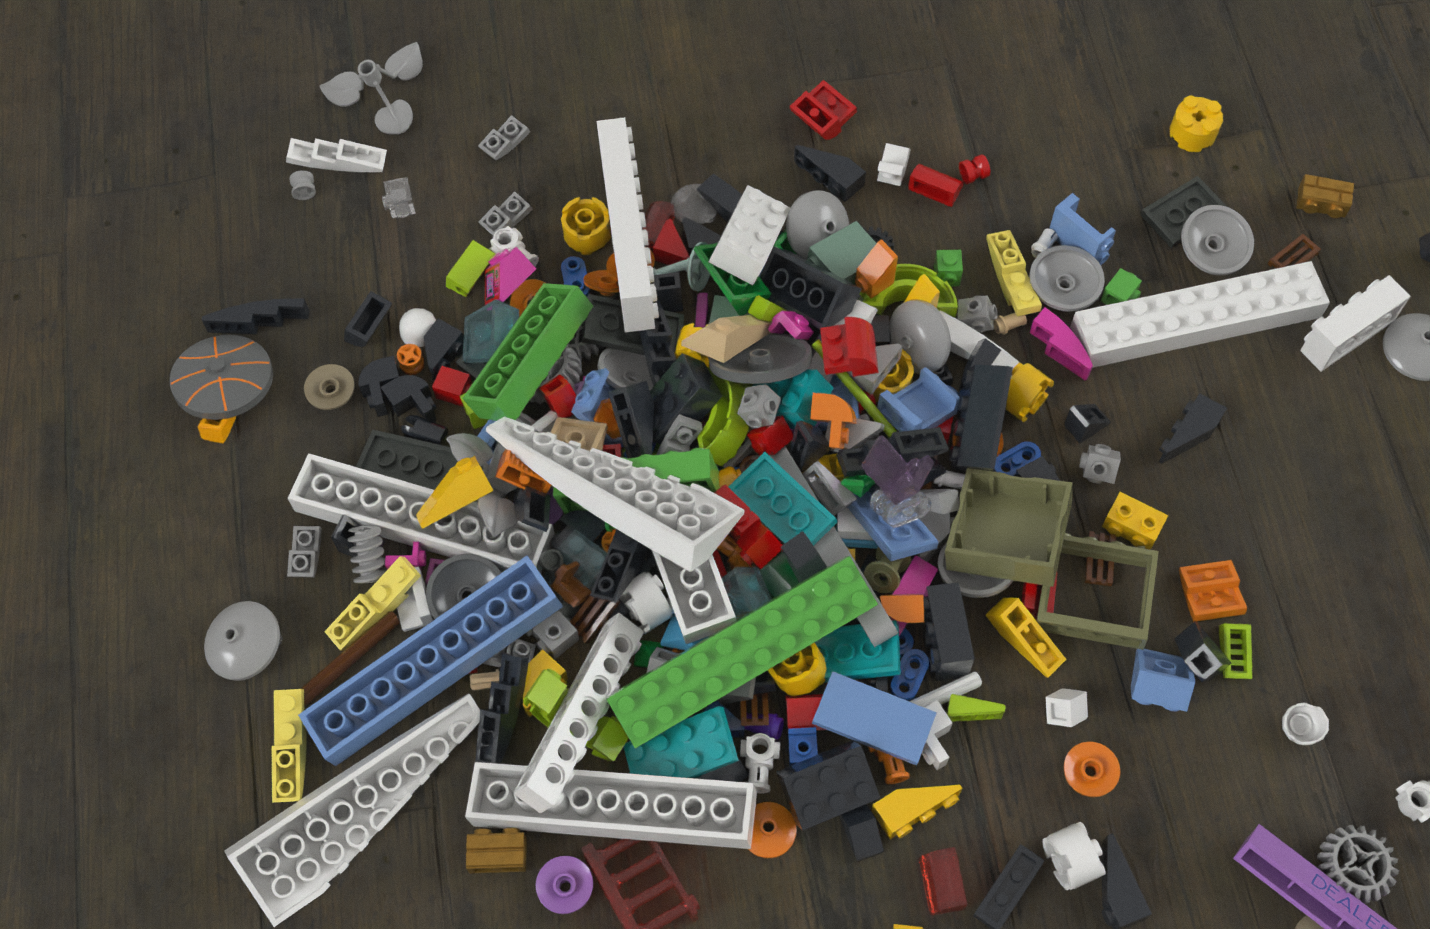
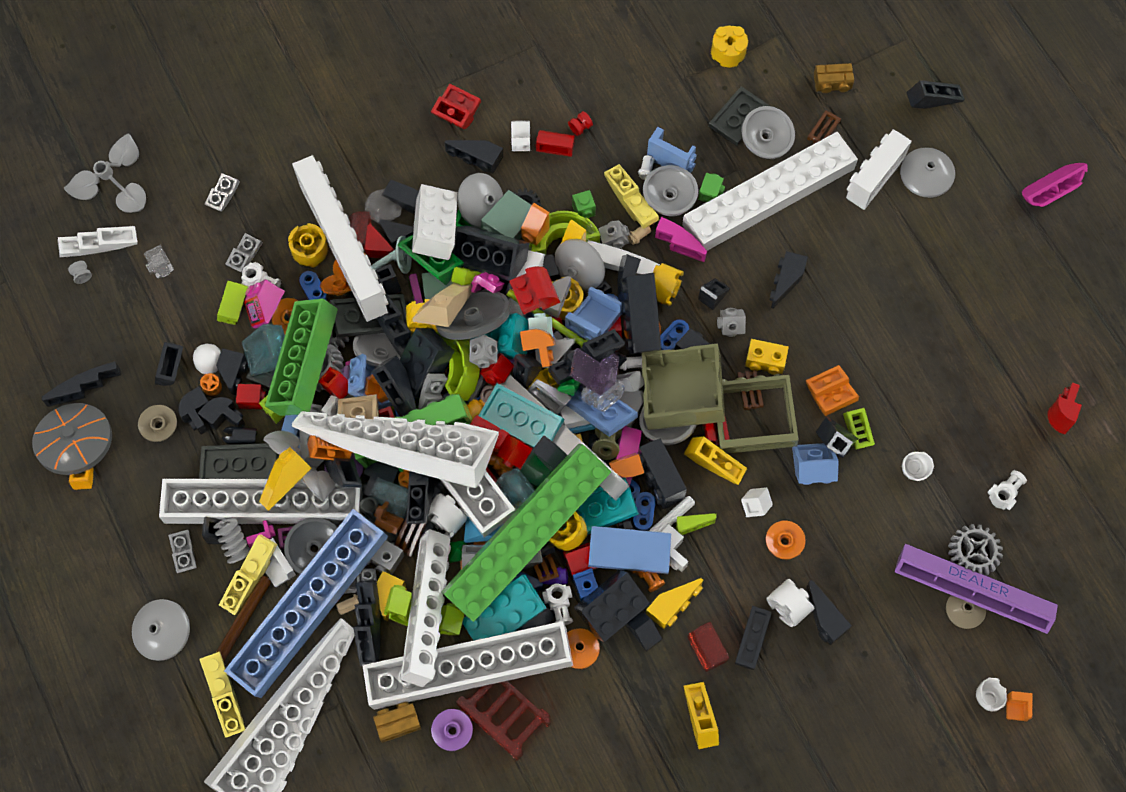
camera: 20 degrees left, 5 degrees up
none -> light aqua brick [528,313,553,337]

